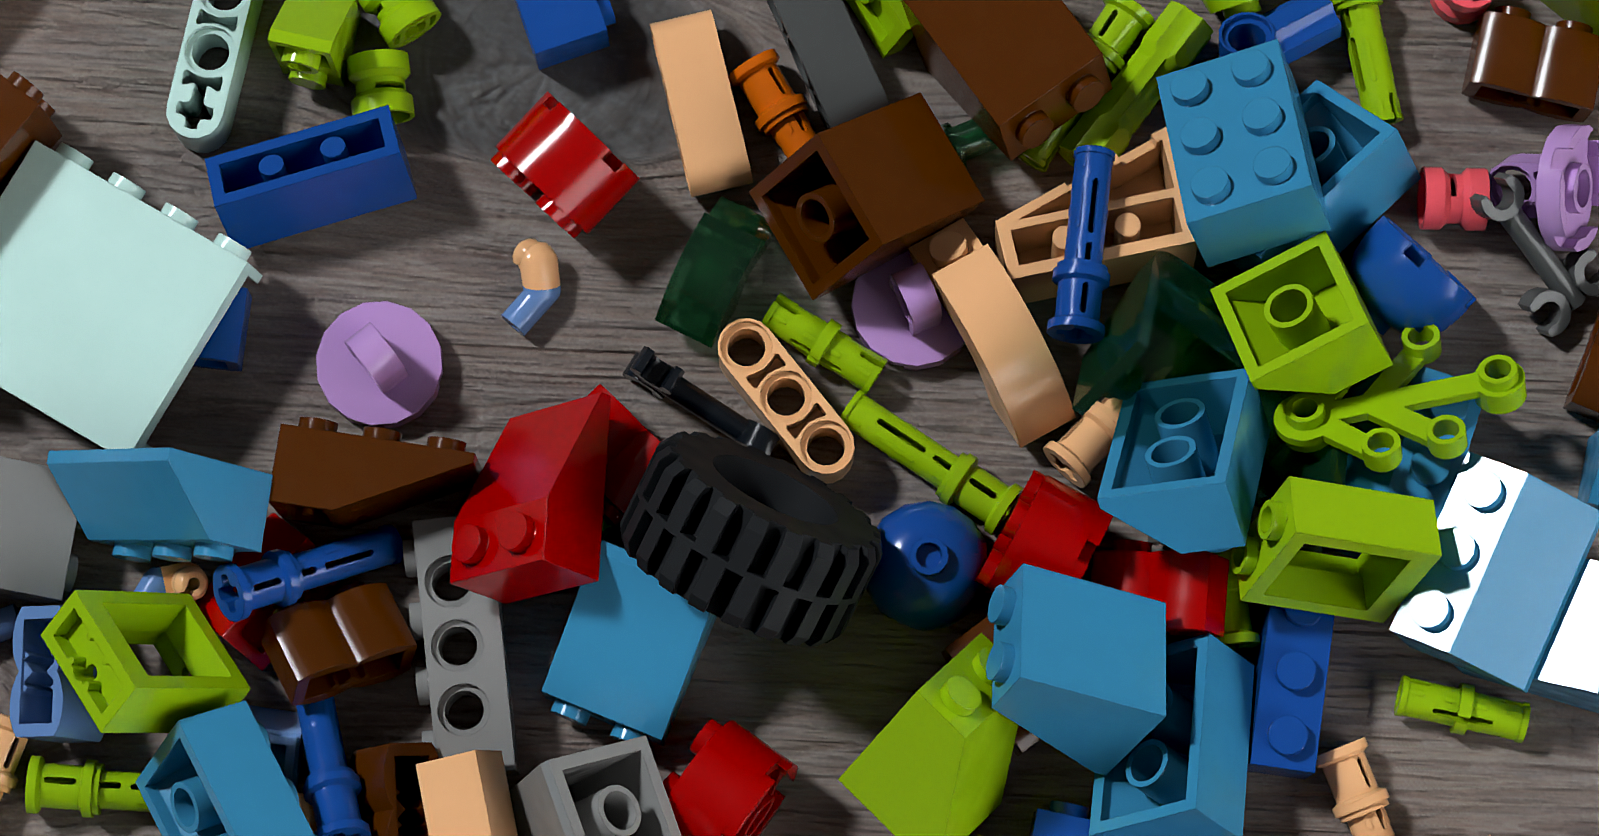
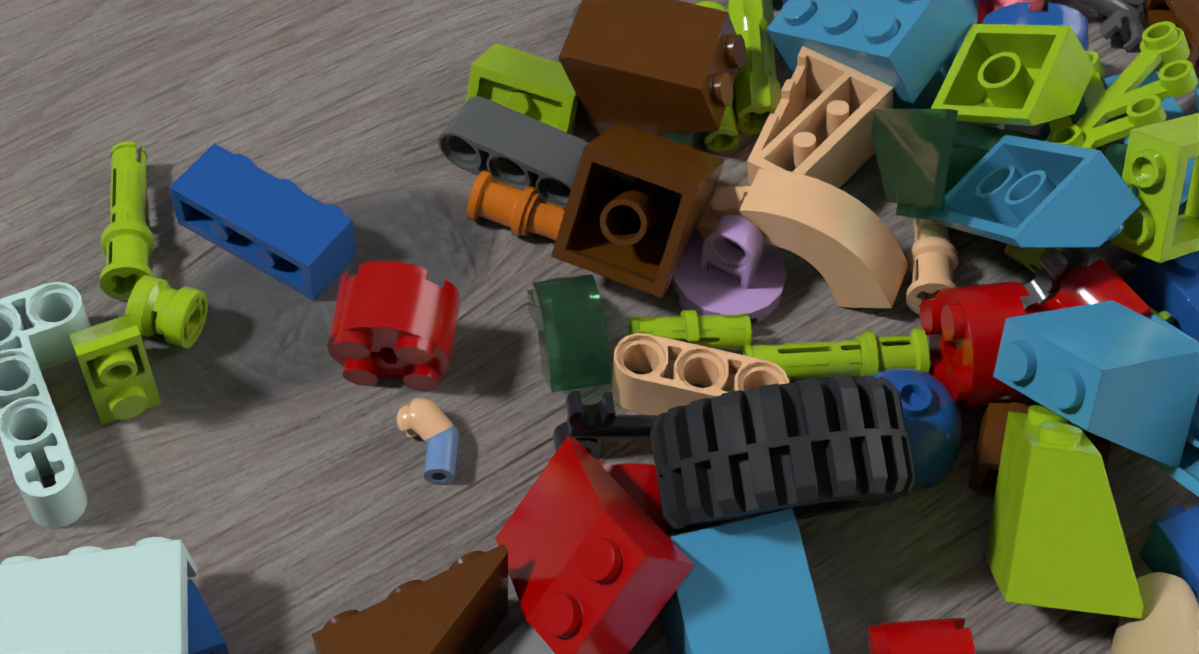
camera: 40 degrees left, 25 degrees down
blue brick [205,105,417,249] -> none
lavender tile [316,301,443,428] -> none
lime wheel [346,49,415,124] -> none
light nougat beam [649,10,753,198] -> none
blue pin [1046,145,1115,344] -> none

